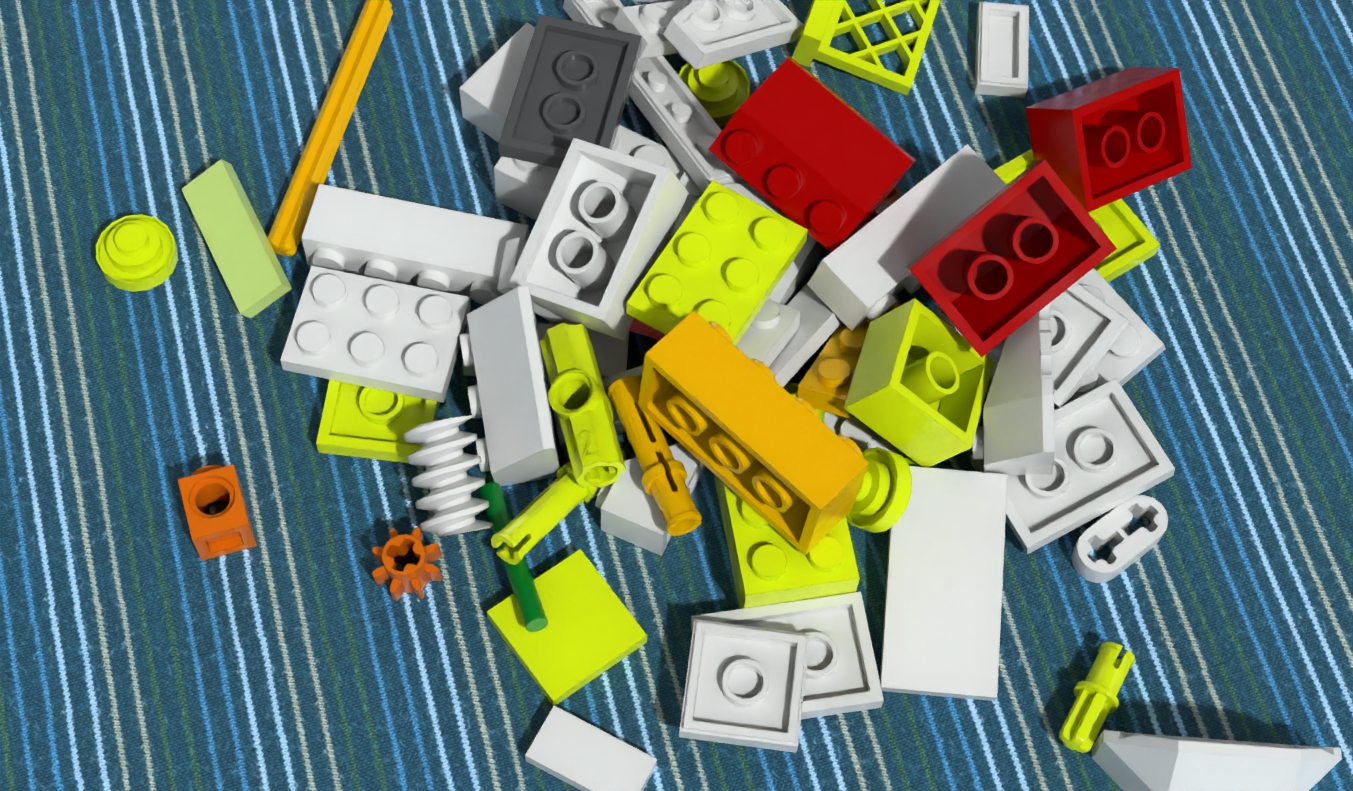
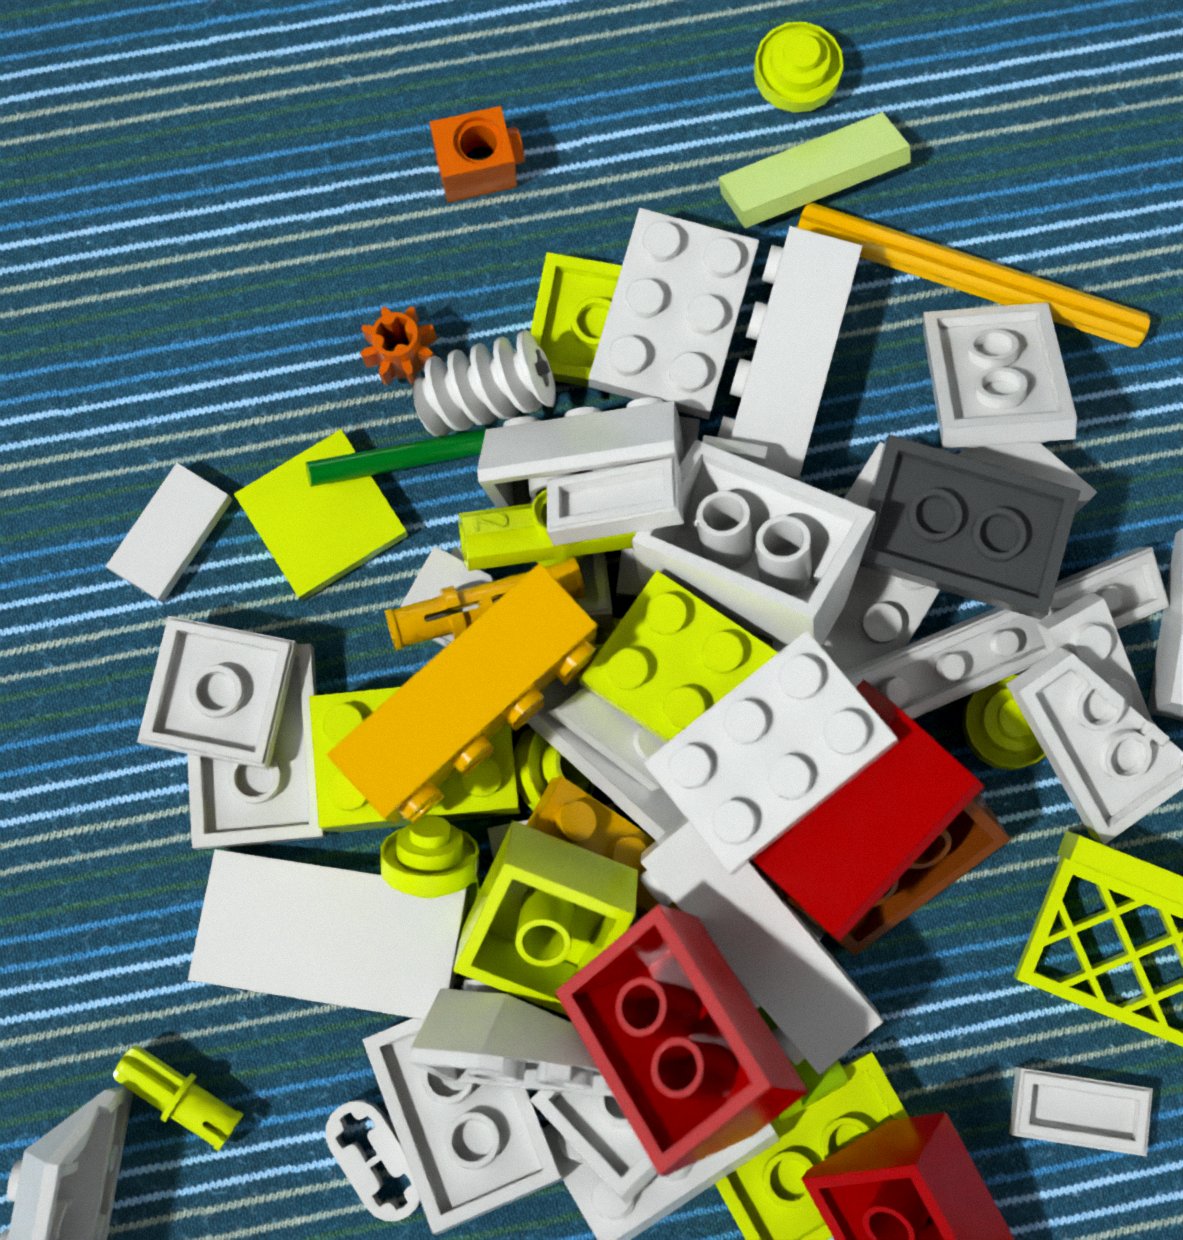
camera: 95 degrees right, 15 degrees up
neon yellow pin [491,443,626,565] -> none
none -> white tile [547,457,684,546]
none -> white plate [643,630,899,875]
none -> white plate [923,302,1077,449]

